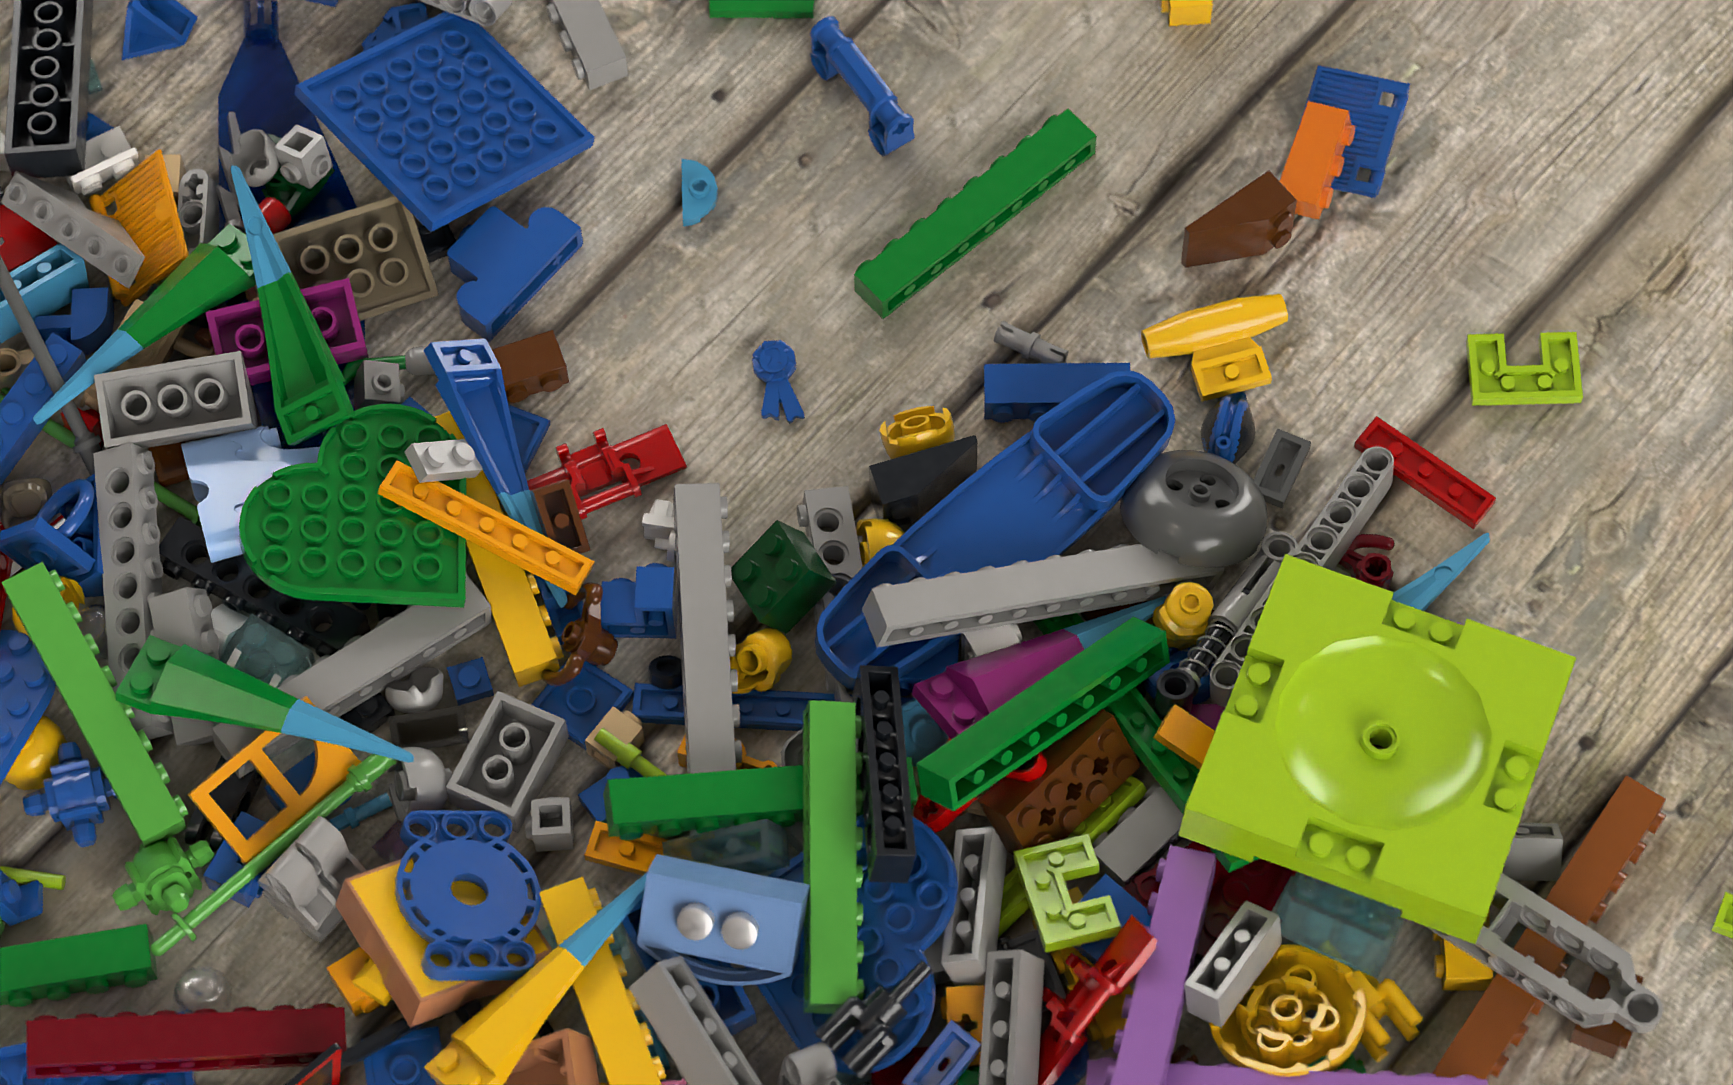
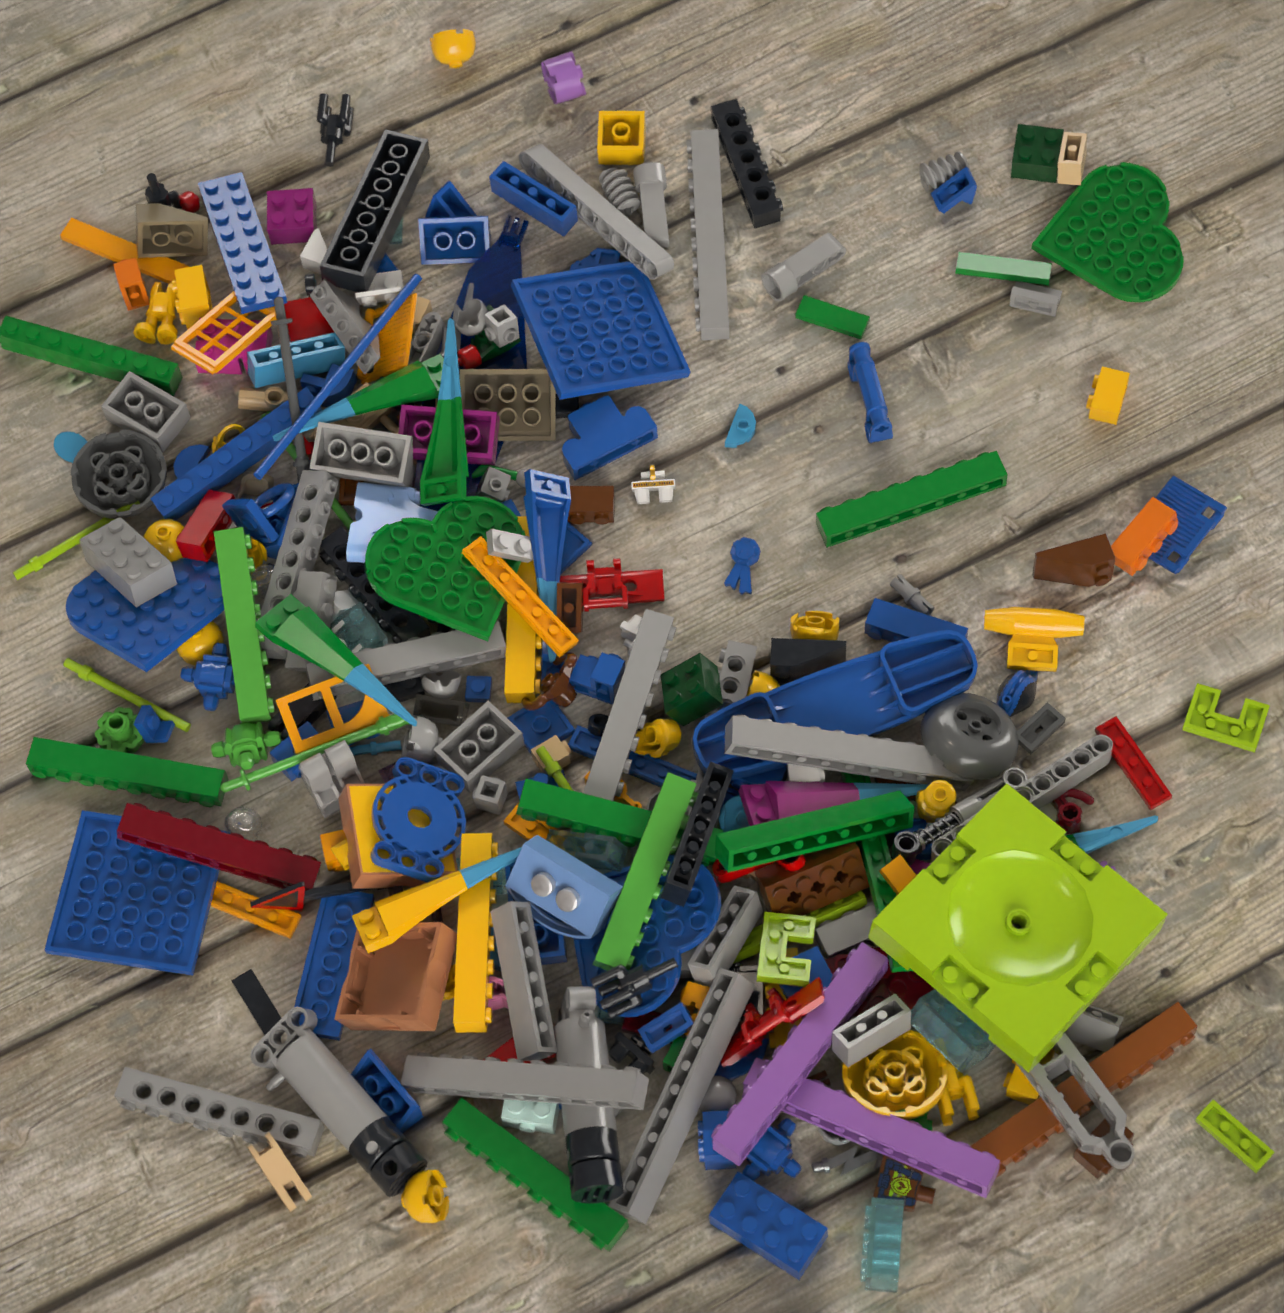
camera: 25 degrees right, 0 degrees up
none -> blue piece [253,274,422,480]
none -> blue slope [418,216,491,265]
none -> white hips [631,464,675,504]

